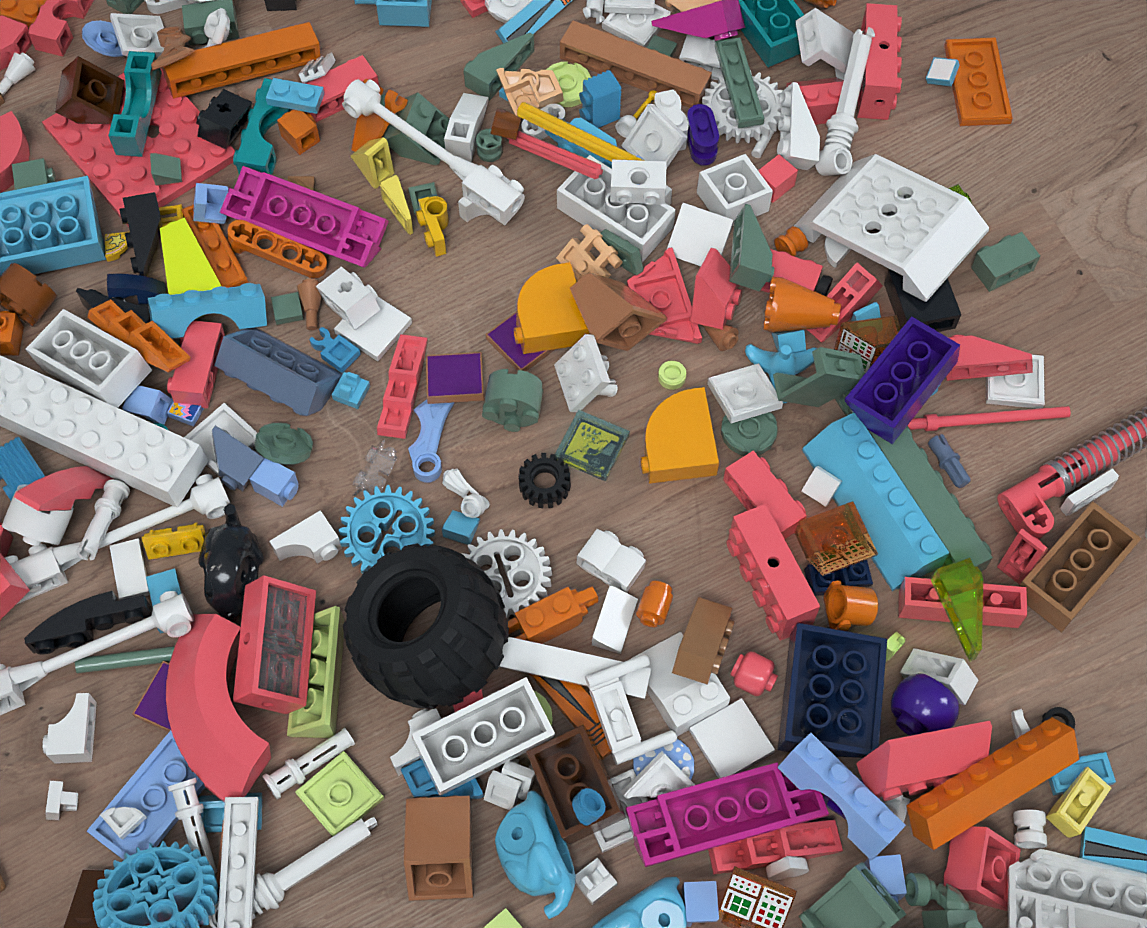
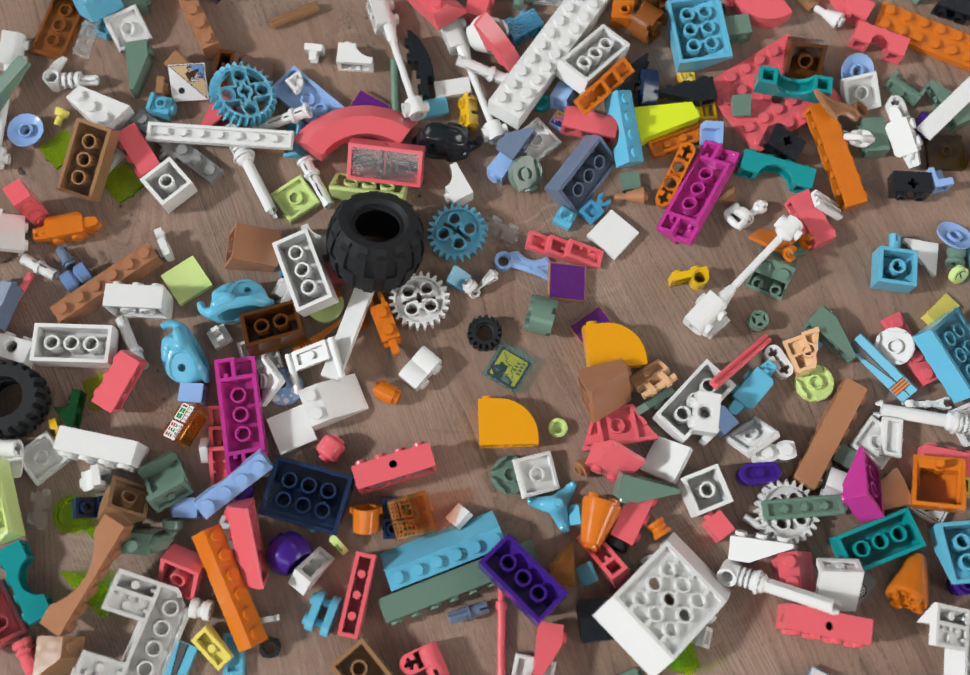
camera: 95 degrees right, 10 degrees up
medium azure plate [266,78,325,114] -> none
orange brick [277,110,320,155] -> none
white brick [316,266,381,329] -> none
light yellow slope [351,137,394,189] -> none
light yellow slope [380,175,413,235] -> none
sand green slope [408,182,437,214] -> none
white slope [444,93,489,162] -> none
dark orange slope [491,108,521,140] -> none
yellow axle [517,102,645,162] -> none
white plate [554,334,618,413] -> none
dark azure tile [572,788,606,826] -> none
dark azure brick [579,70,622,128] -> none
white slope [592,585,638,654] -> none
white hinge [615,90,657,138] -> none
medium nougat brick [672,597,735,685] -> none
coral brick [723,450,807,539] -> none
sand green panel [773,347,865,407] -> none
clear neon green slope [931,558,983,662] -> none
coral slope [997,529,1049,585] -> none
none -> medium azure brick [302,589,343,638]
none -> white piece [723,200,768,231]

